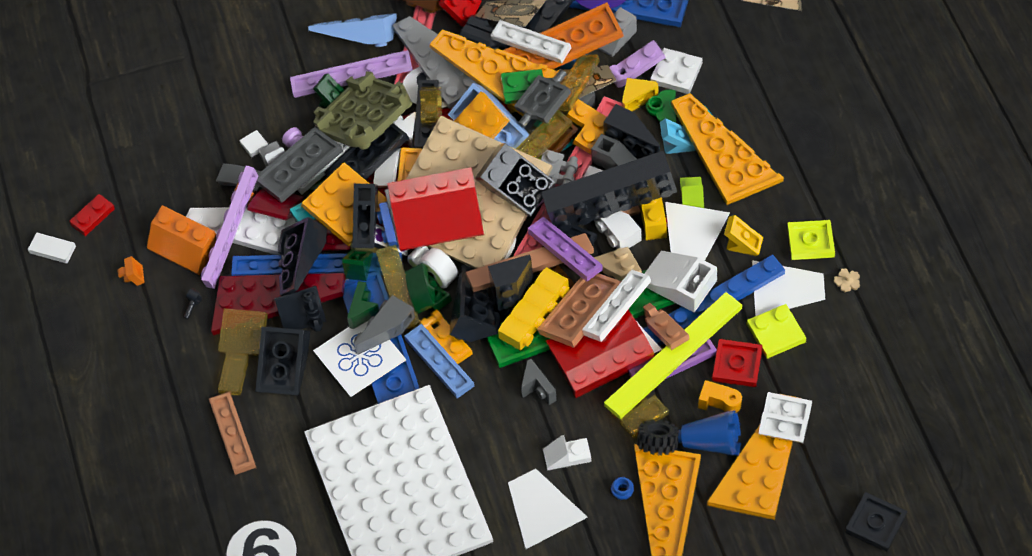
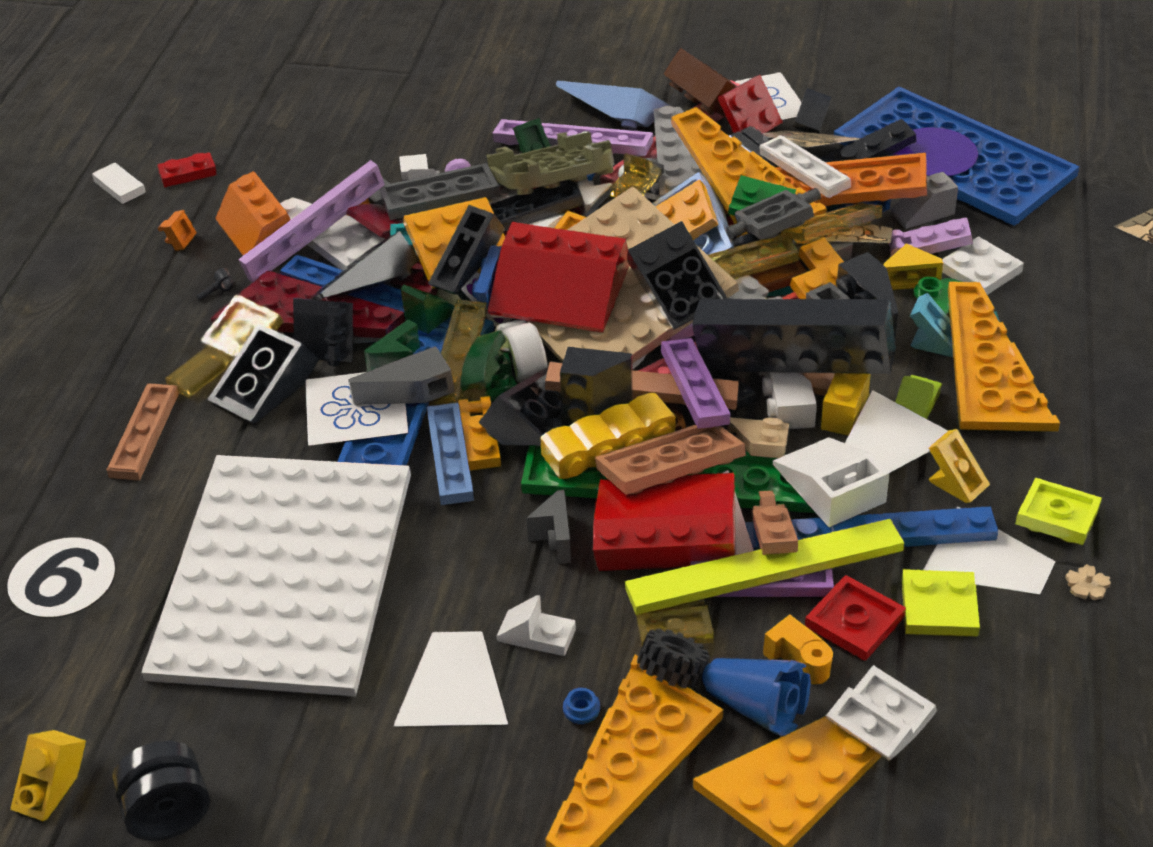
camera: 25 degrees right, 15 degrees down
white plate [582,269,651,342] -> none

